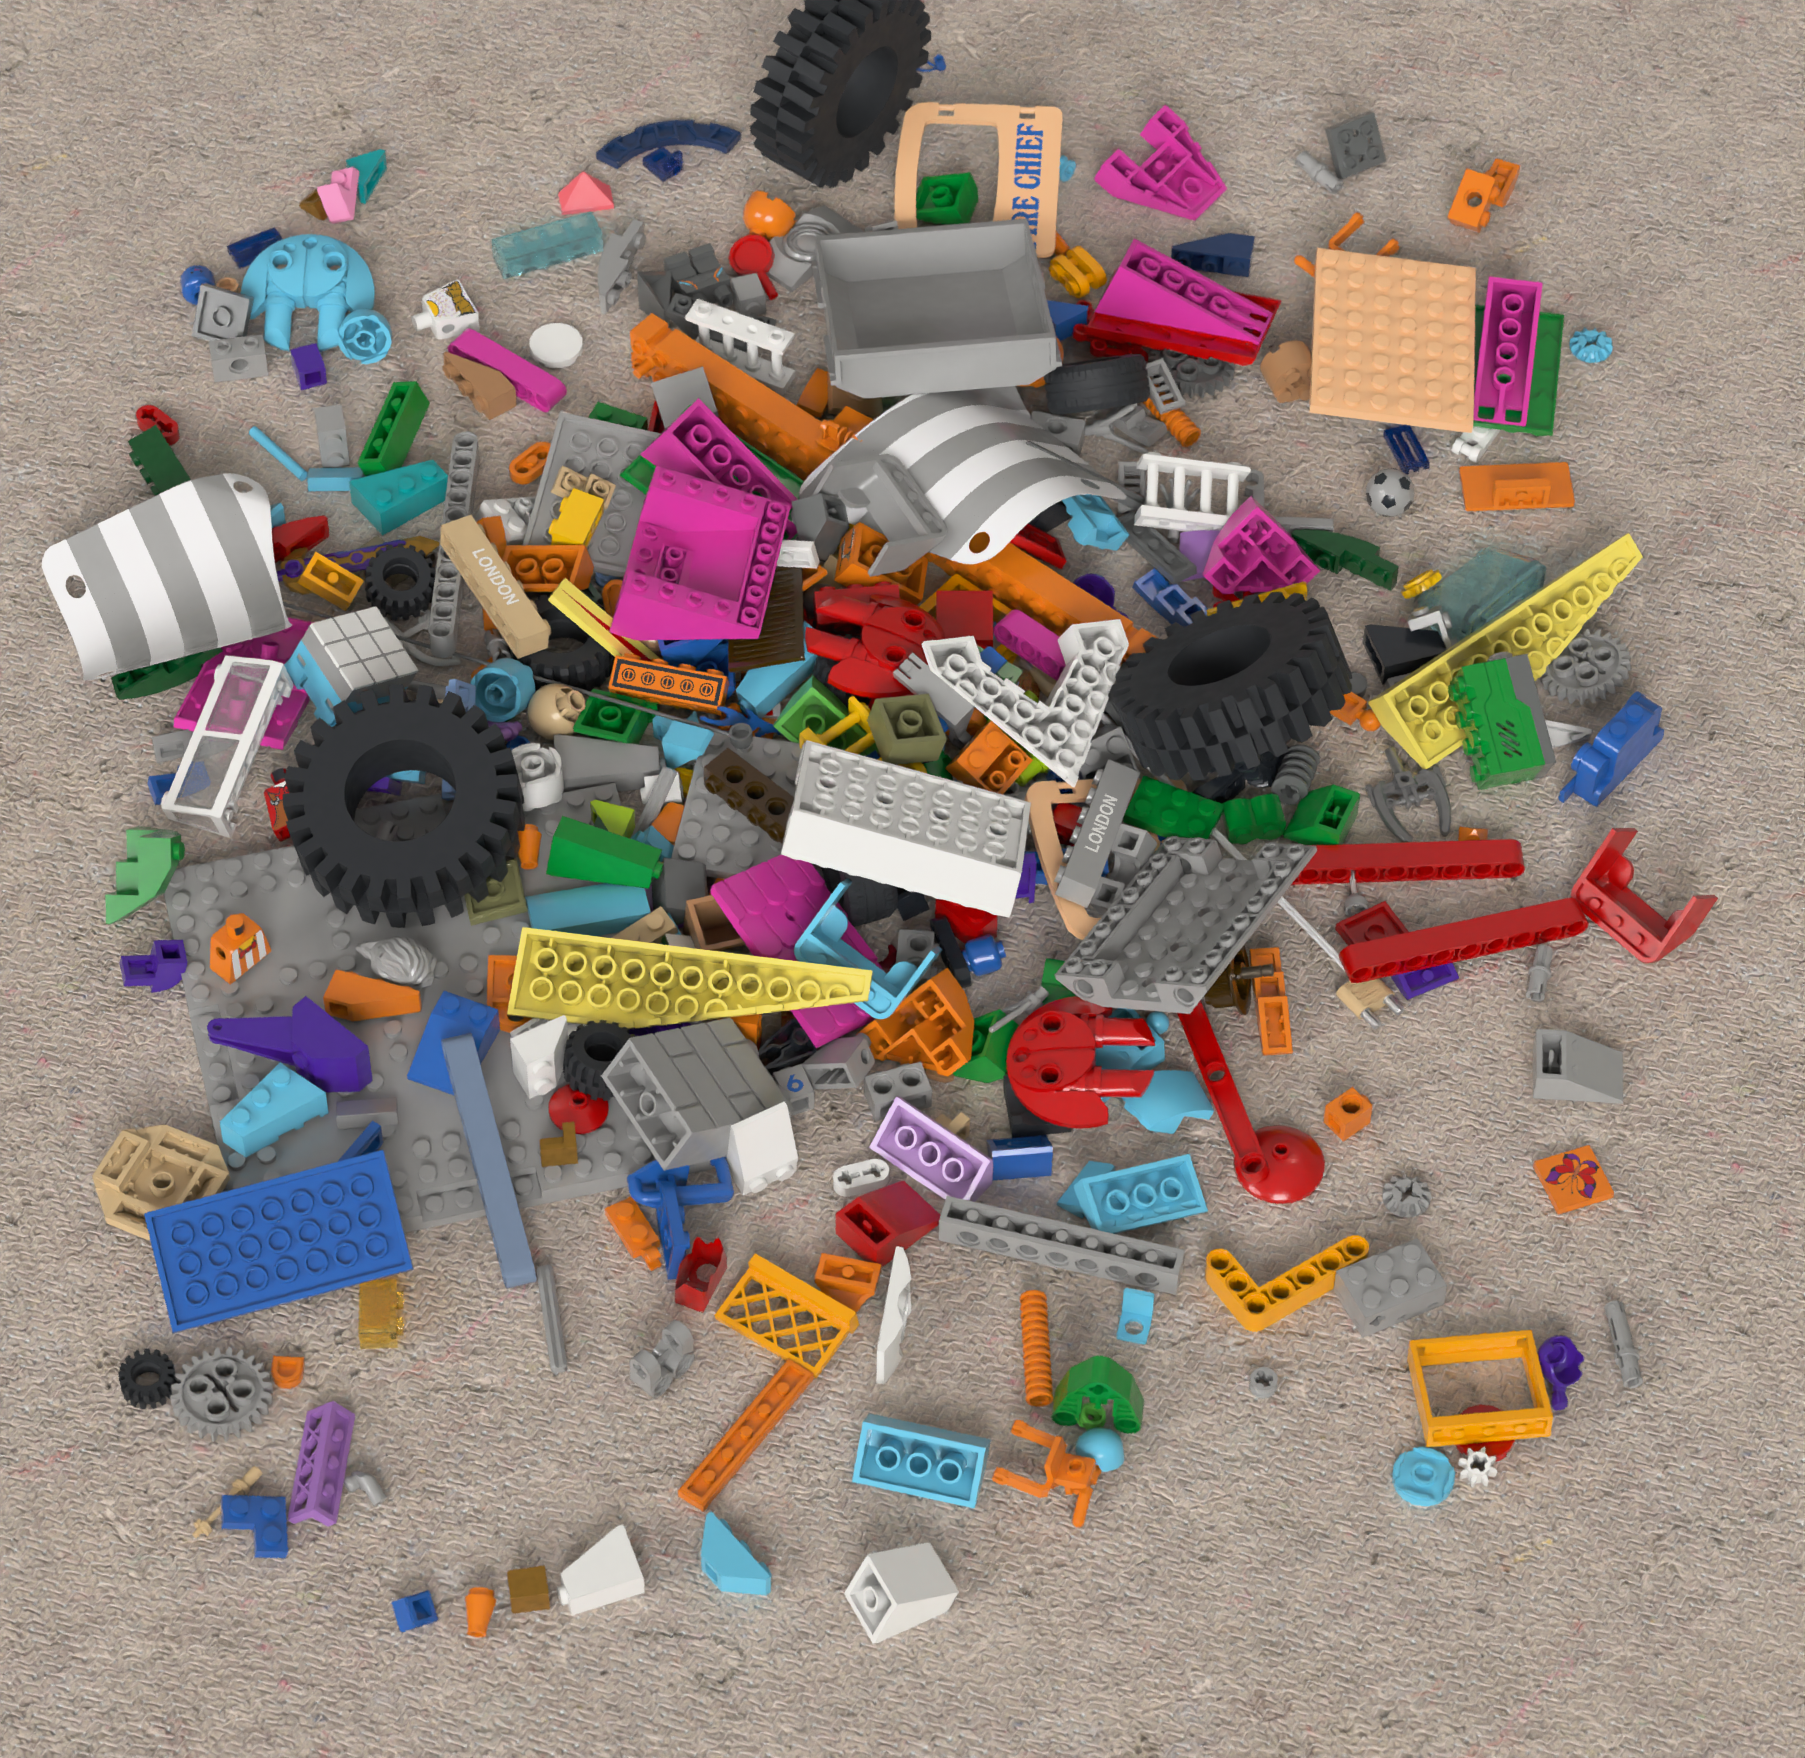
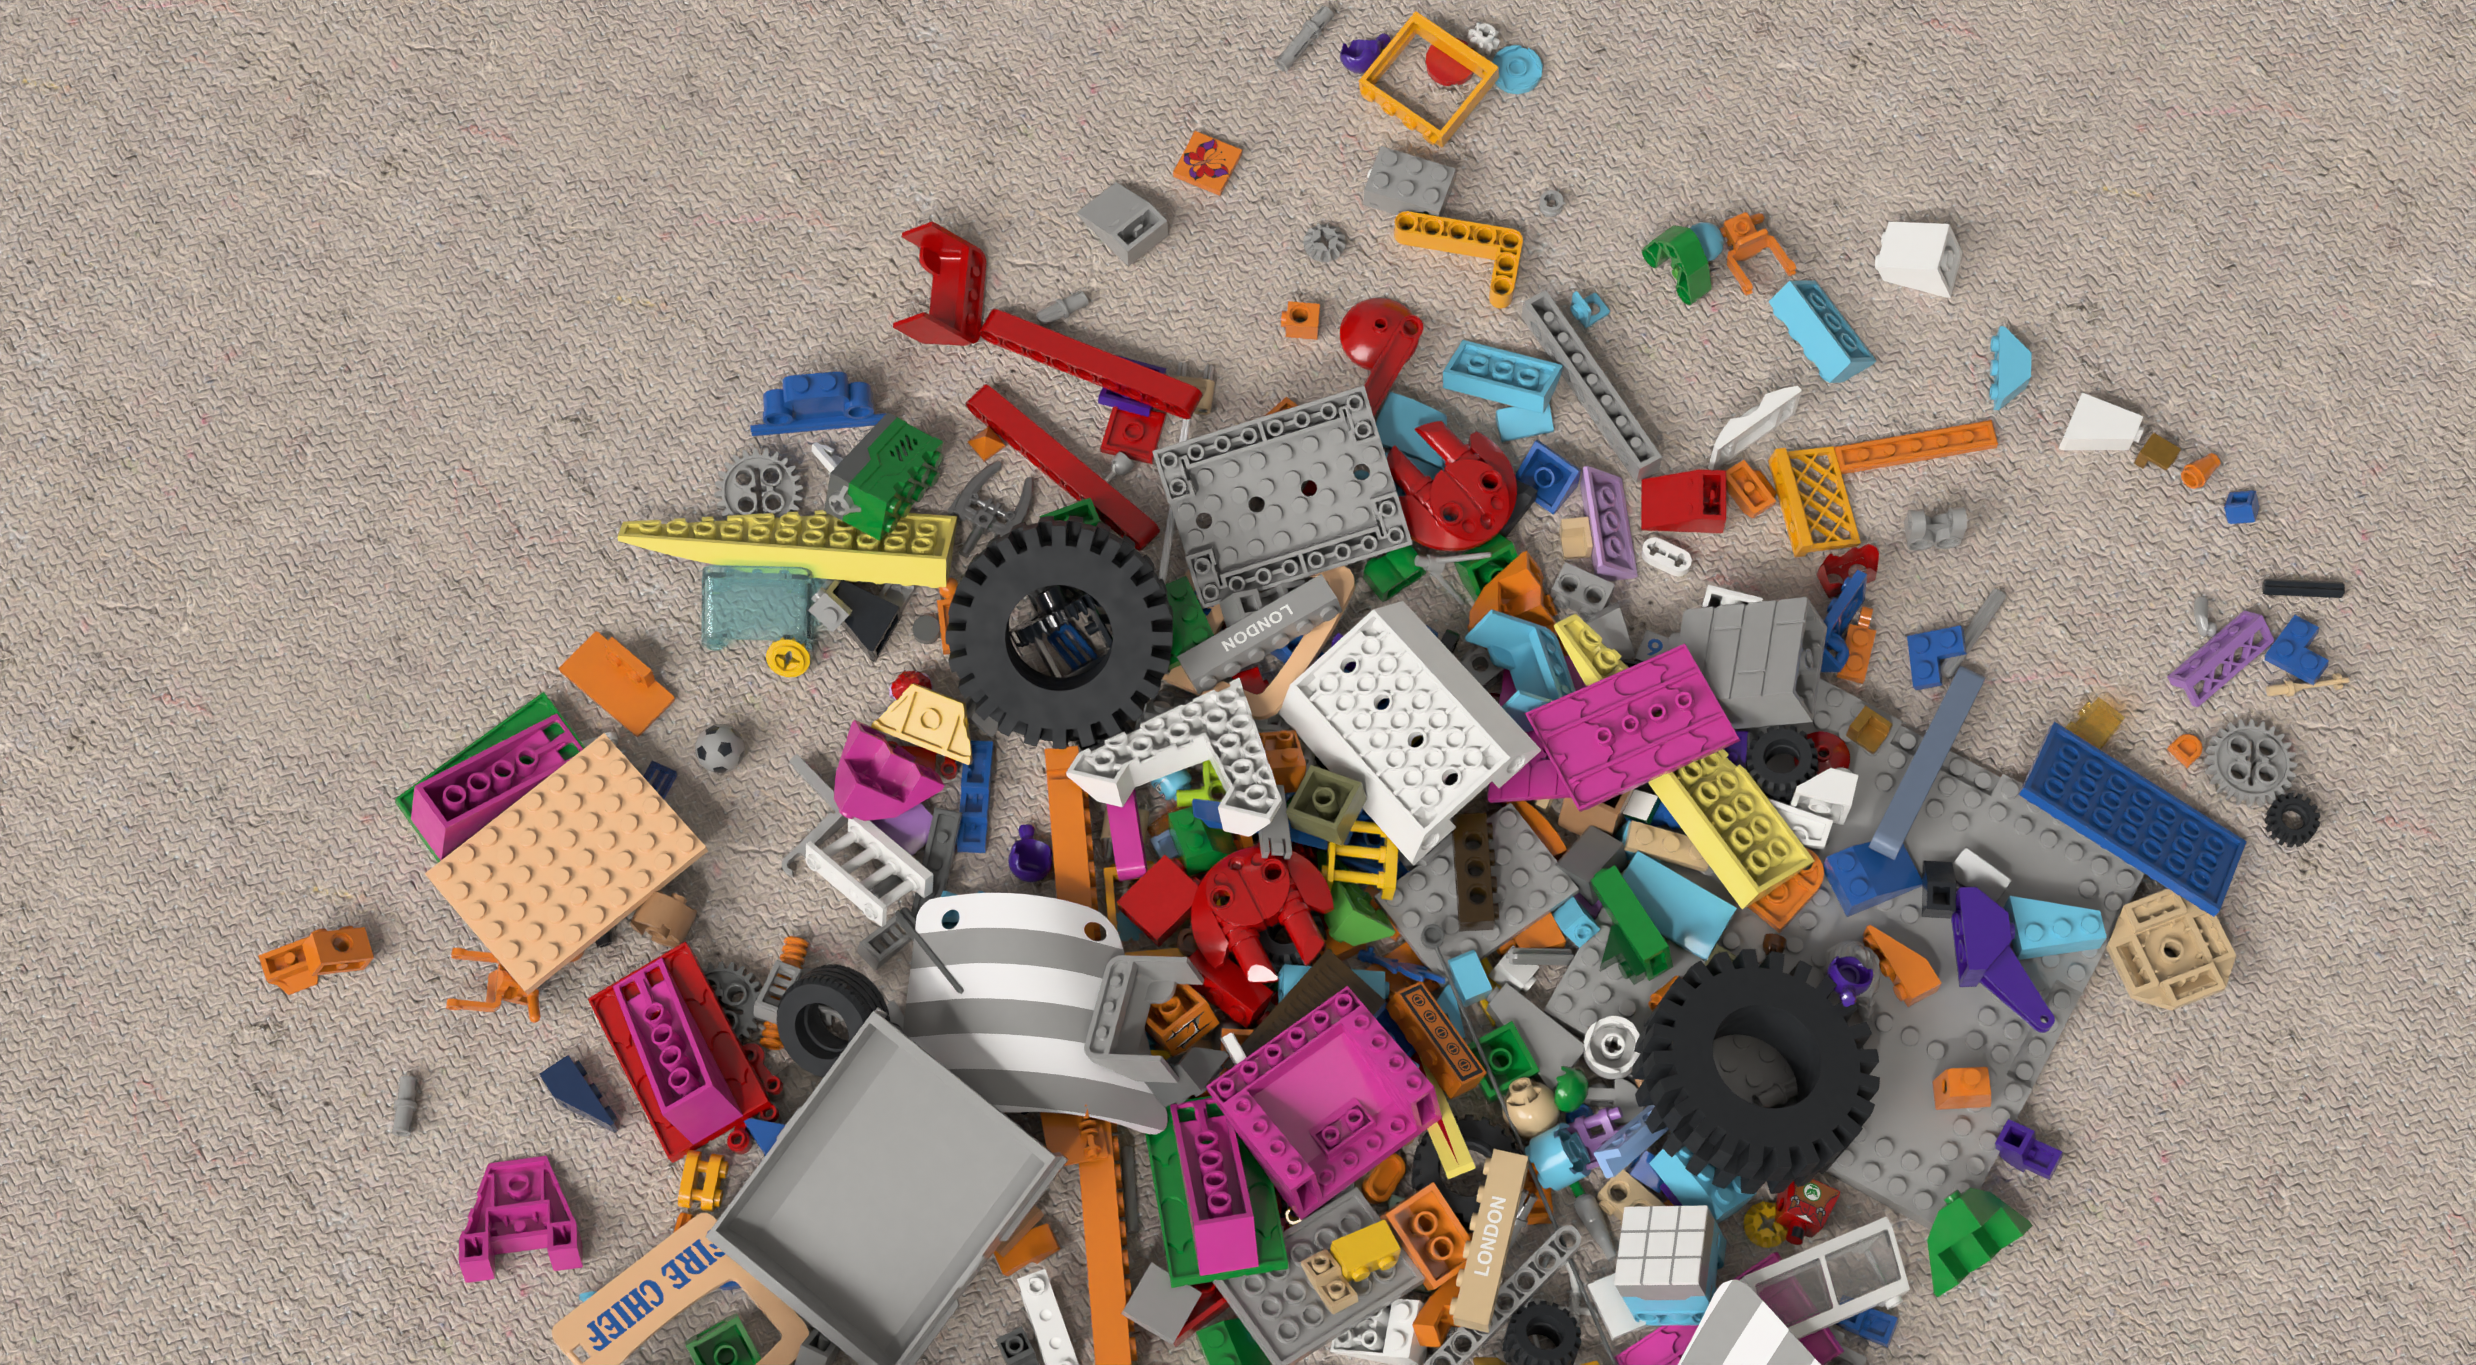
camera: 135 degrees left, 15 degrees up
blue tile [337,1121,383,1162] -> none
lime slope [590,800,635,838] -> none
orange piece [1020,1290,1053,1407] -> none
dark green slope [1291,530,1399,591] -> none
dark grey plate [1325,111,1387,179] -> none
medium azure gear [1569,327,1613,363] -> none
none -> dark pink piece [1525,644,1741,812]
none -> green hair [1554,1065,1589,1113]
none -> reddish brown hinge [1762,933,1787,955]
none -> dark purple hair [1827,956,1874,1007]
none -> blue plate [1907,625,1967,691]
none -> black slope [1922,860,1956,919]
none -> black axle [2262,579,2345,598]

